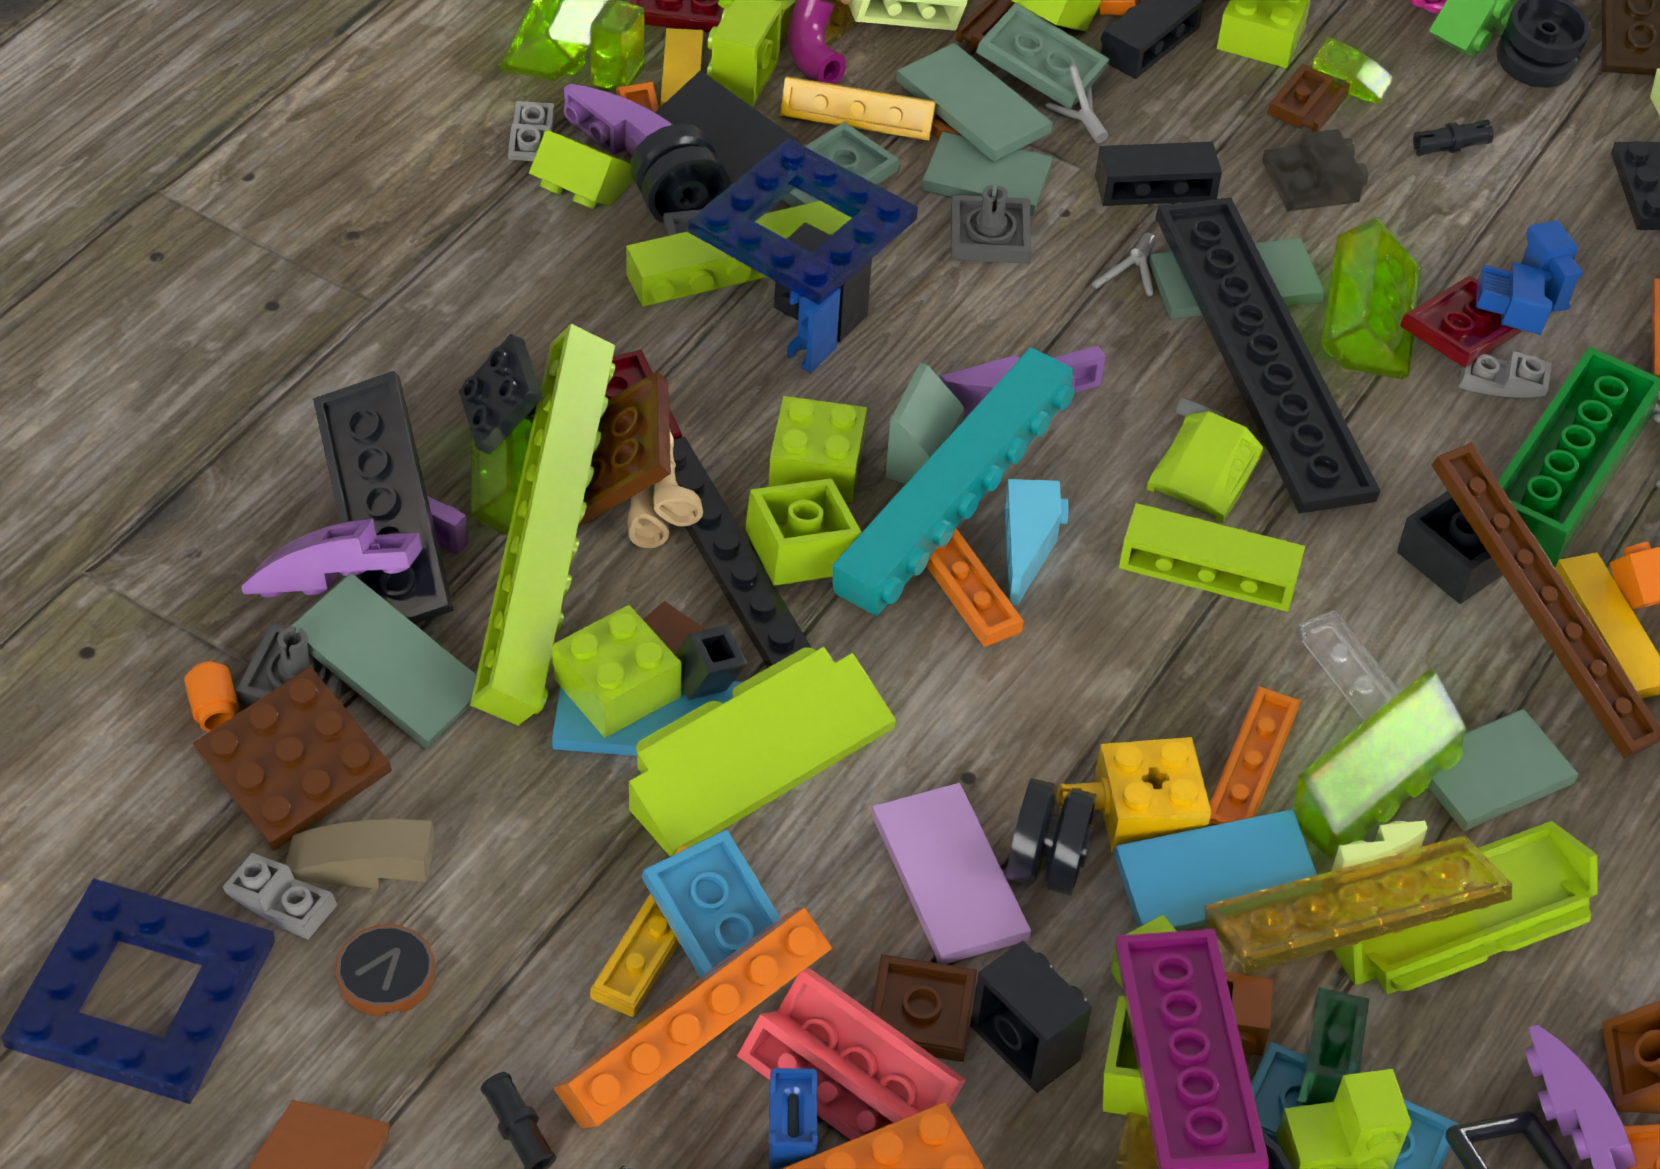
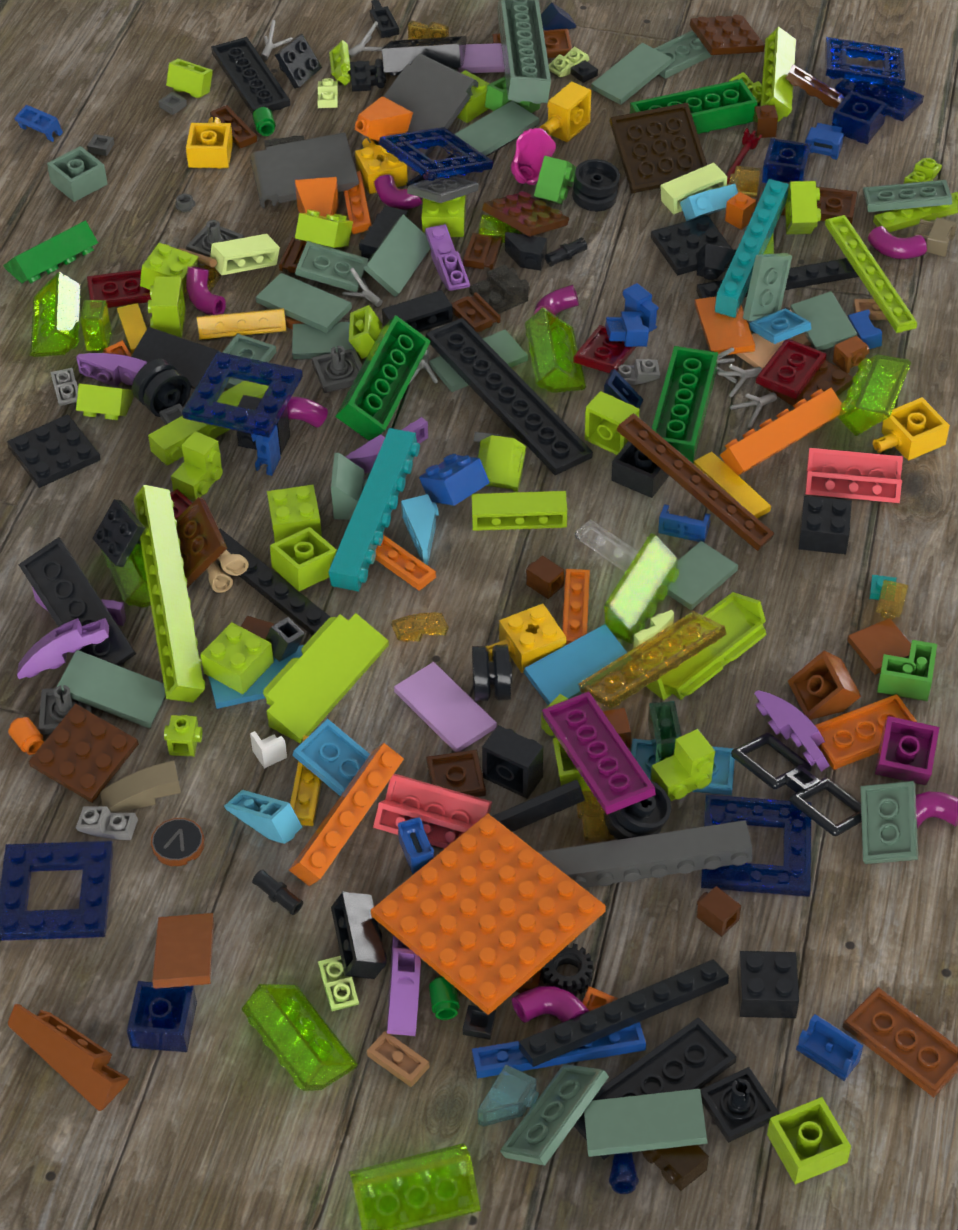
camera: 15 degrees left, 0 degrees up
none -> black plate [7,414,101,488]
none -> lime brick [164,715,203,757]
none -> lime brick [171,431,223,501]
none -> medium azure slope [224,790,302,844]
none -> white panel [250,731,287,769]
none -> magenta cylinder [277,397,328,428]
none -> green brick [335,315,431,441]
none -> lime brick [349,305,382,359]
none -> sand green tile [363,214,430,297]
none -> clear yellow slope [391,612,449,642]
none -> blue brick [419,454,490,506]
none -> medium lavender slope [425,224,470,291]
none -> reddish brown plate [451,292,501,333]
none -> reddish brown plate [482,192,569,237]
none -> black tile [492,780,585,832]
none -> black slope [505,232,547,271]
none -> reddish brown brick [526,555,564,599]
none -> magenta cylinder [534,285,579,326]
none -> lime brick [585,391,640,455]
none -> dark blue slope [604,369,644,408]
none -> blue hinge [658,504,711,542]

